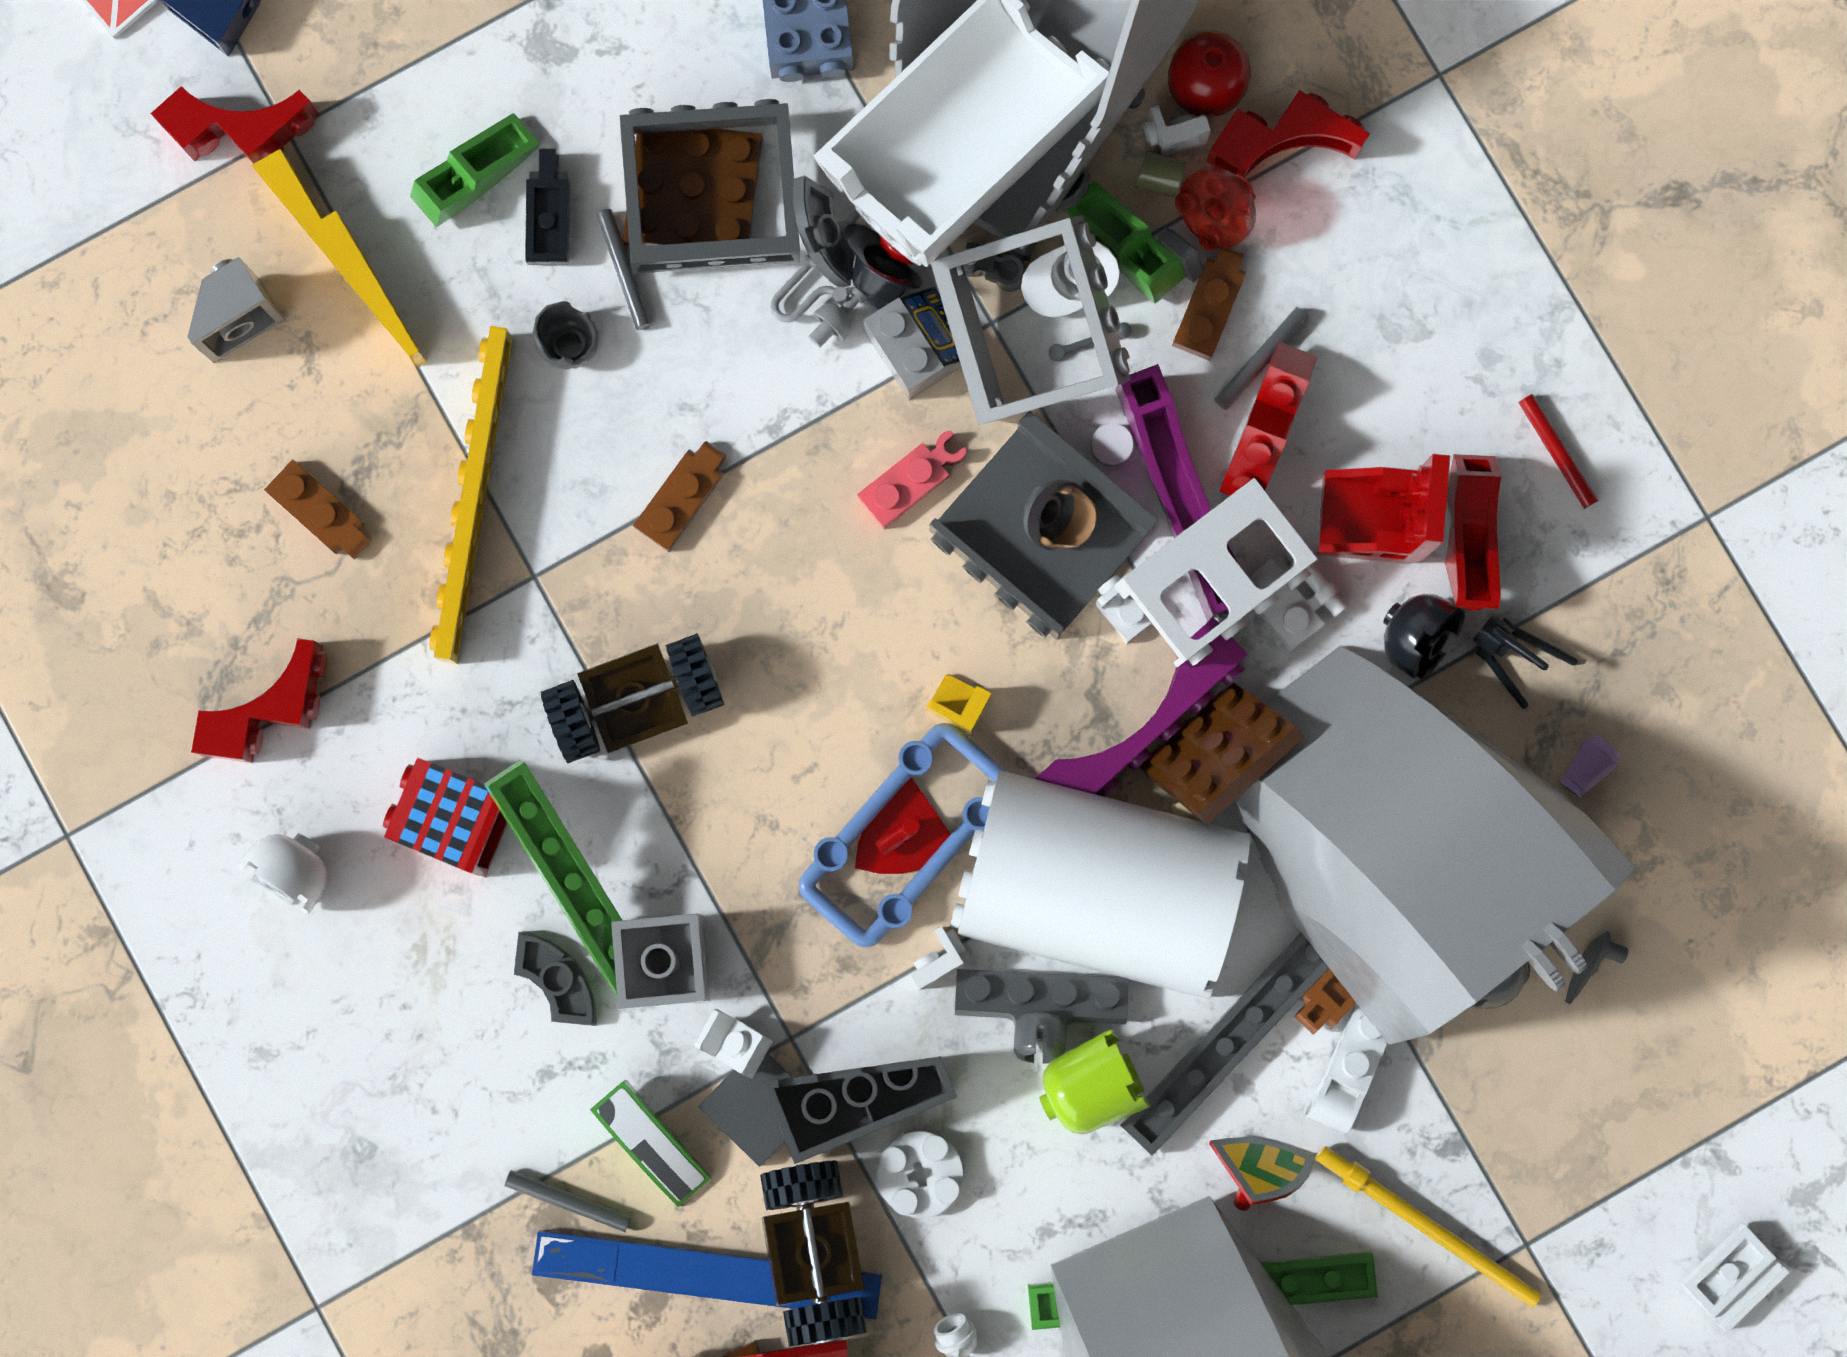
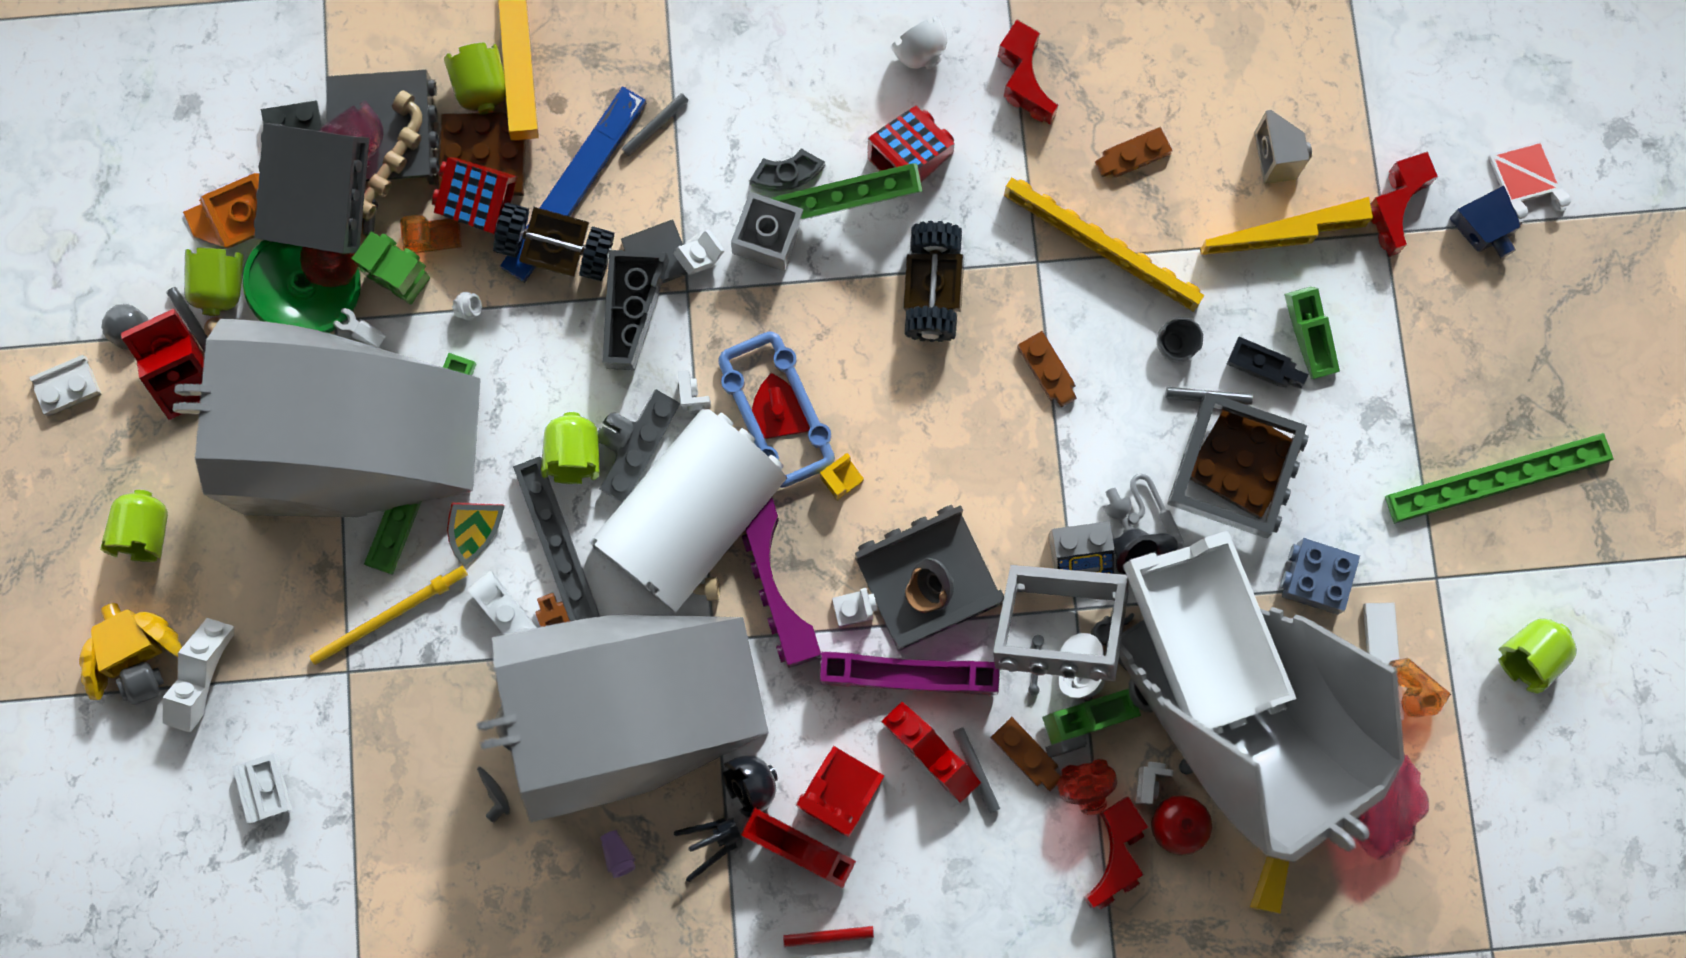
camera: 115 degrees right, 5 degrees down
slope [590,1080,711,1207] -> none
dark grey tile [793,175,855,287] -> none
coral plate [857,430,967,529] -> none
white plate [877,1130,963,1219] -> none
white tile [1090,423,1133,467] -> none
white window [1114,478,1317,667] -> none
olive piece [1136,151,1186,198] -> none
reddish brown plate [1140,683,1305,825] -> none
white plate [1249,548,1348,652] -> none

